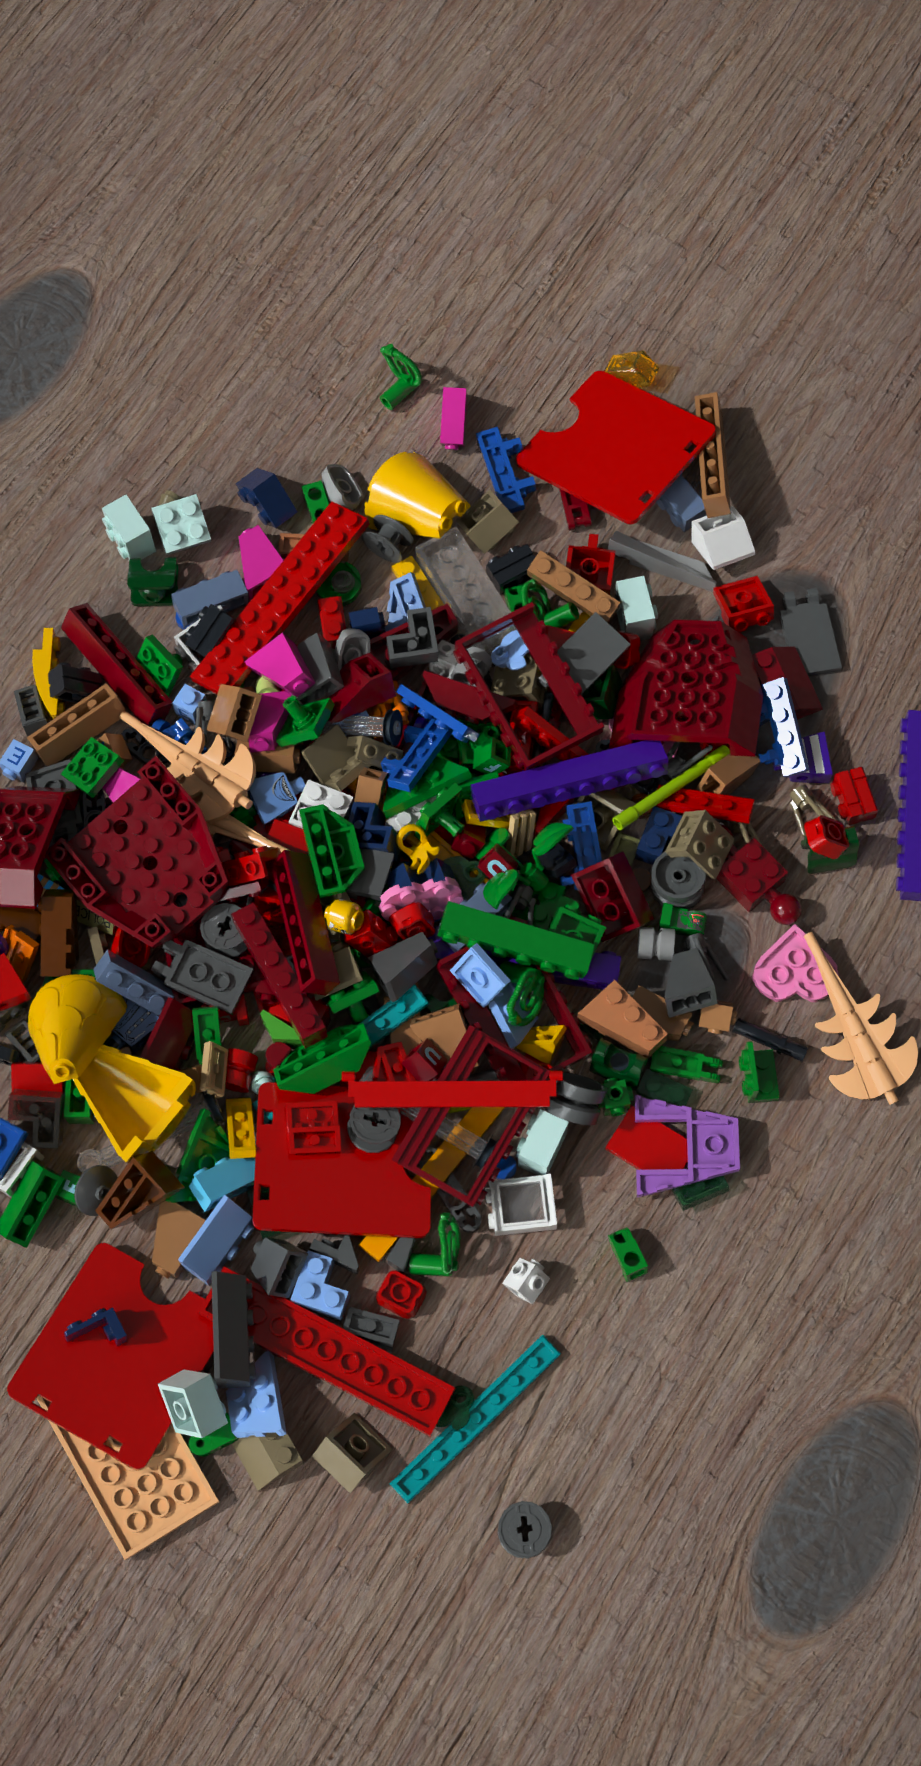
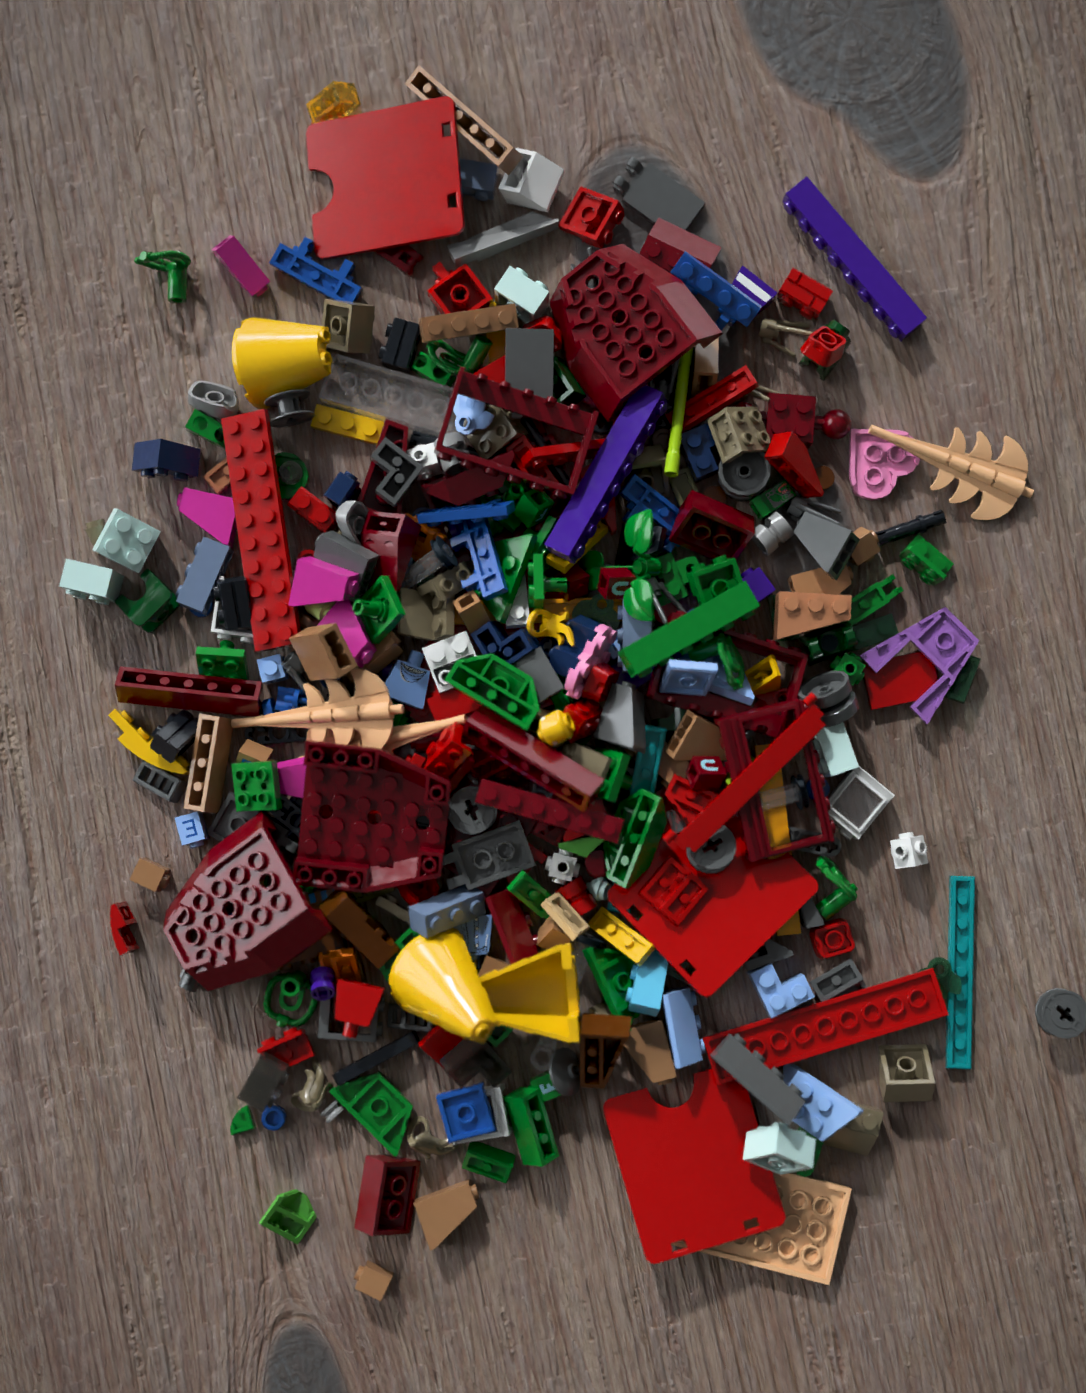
camera: 45 degrees left, 15 degrees up
dark blue bracket [64,1308,127,1346] -> none
dark grey torso [251,1237,308,1298] -> none
medium blue wing [385,572,426,632] -> none
tan tile [506,809,536,856] -> none
green leg [608,1227,648,1283] -> none
none -> white brick [544,849,580,885]
none -> red slope [764,432,824,498]
none -> reddish brown tile [815,466,835,491]

